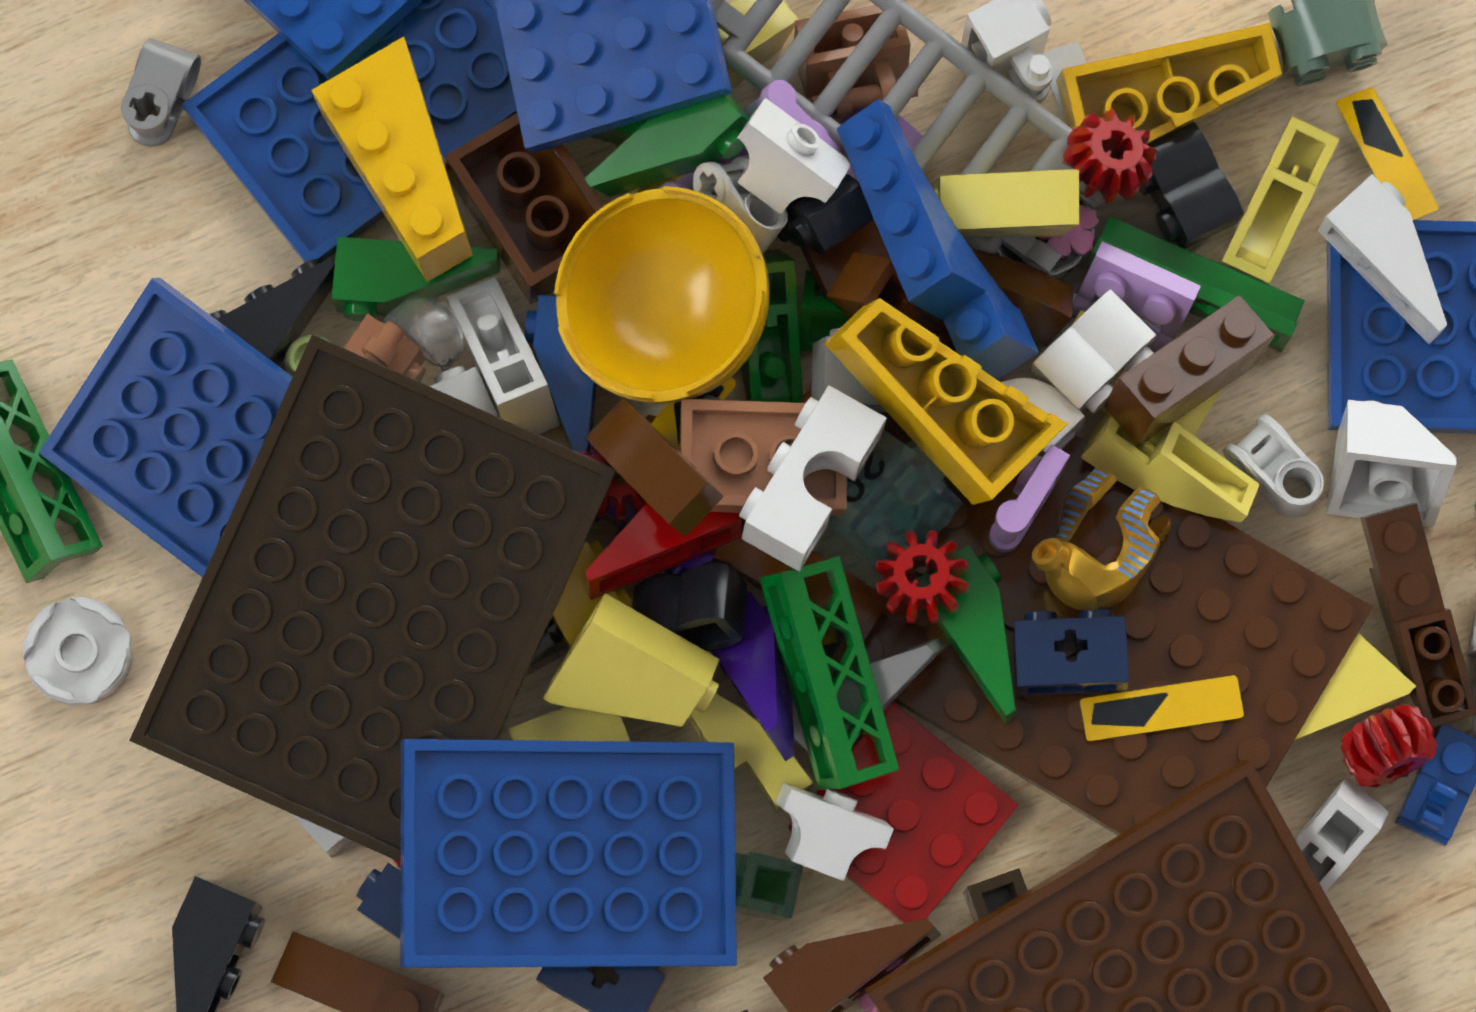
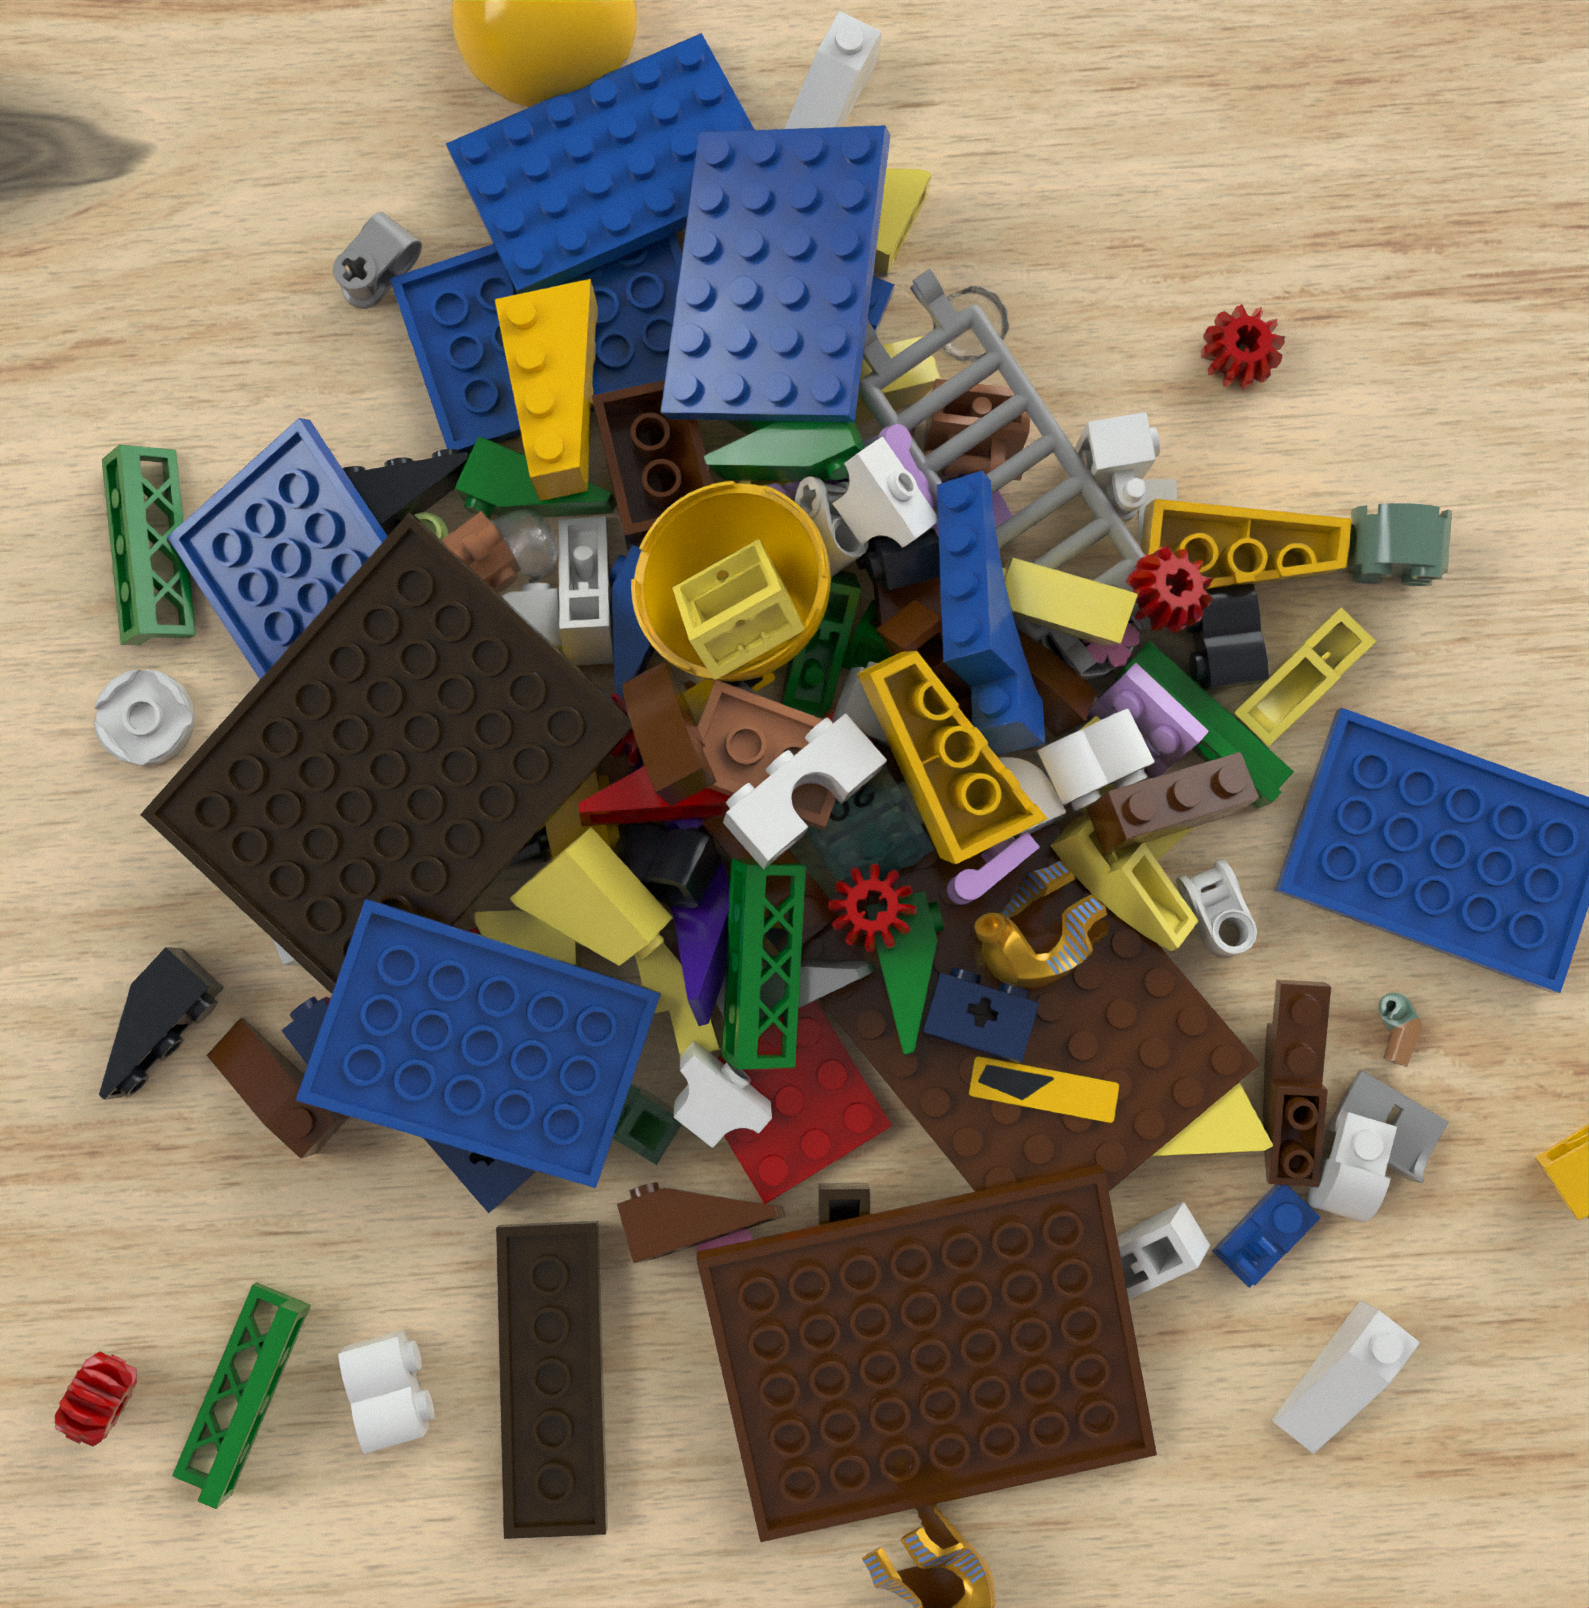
camera: 20 degrees right, 5 degrees up
white slope [1317,174,1447,345] -> none
white slope [1327,400,1456,528] -> none
yellow sticker [1336,87,1439,220] -> none
red gear [1340,704,1438,788] -> none
none -> light yellow window [672,539,805,681]

